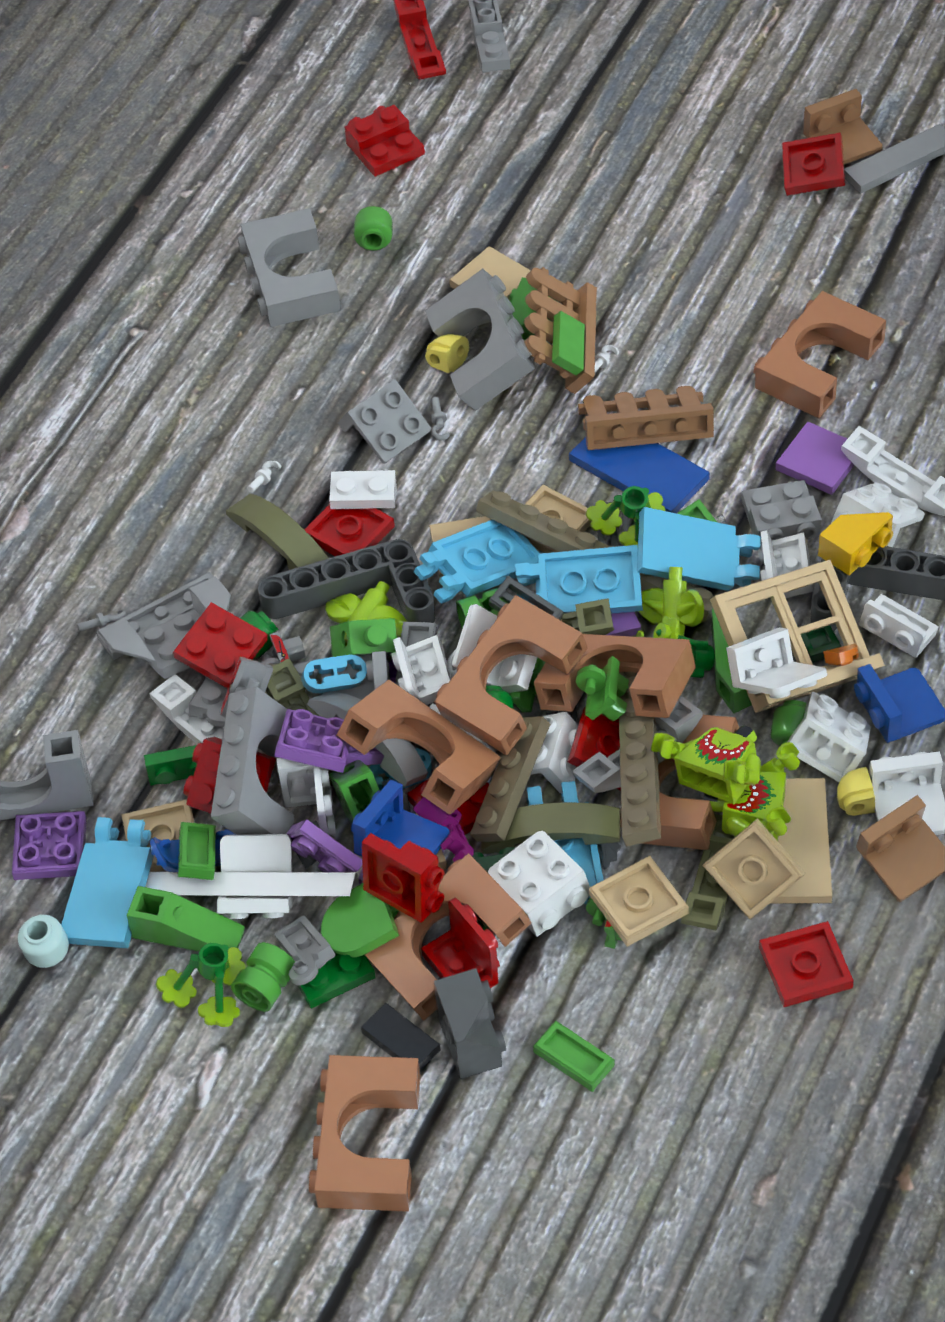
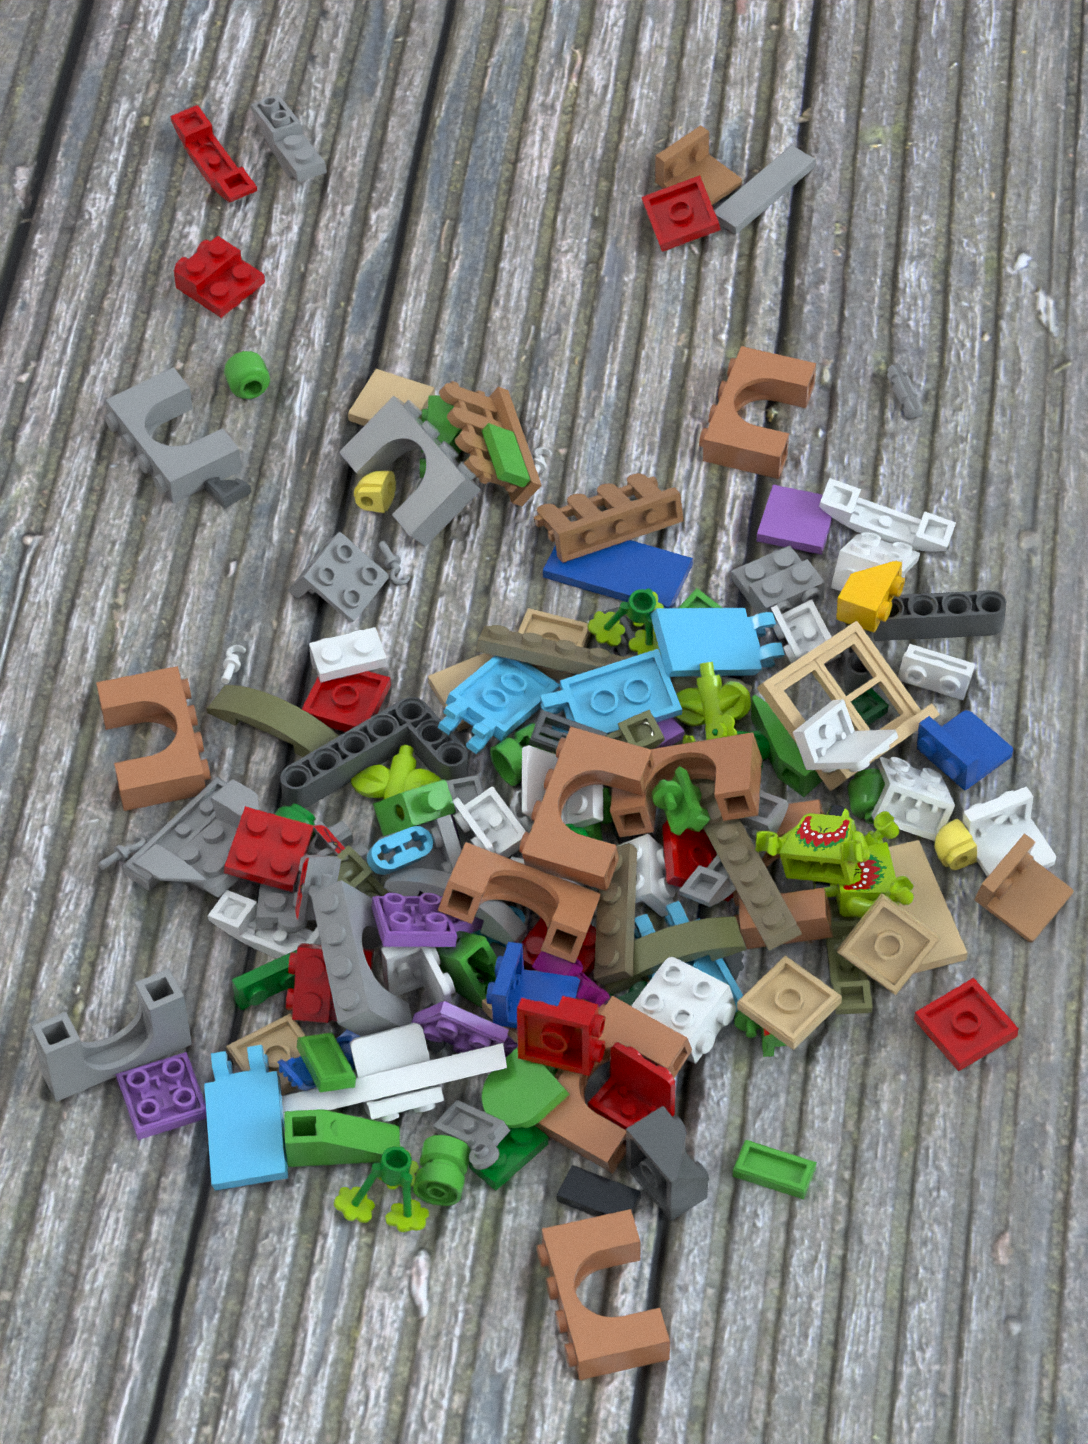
camera: 20 degrees left, 0 degrees up
light aqua head [17,914,69,968] -> none
orange tile [823,644,859,666] -> none
none -> nougat arch [96,666,211,811]
none -> dark grey tile [204,477,251,509]

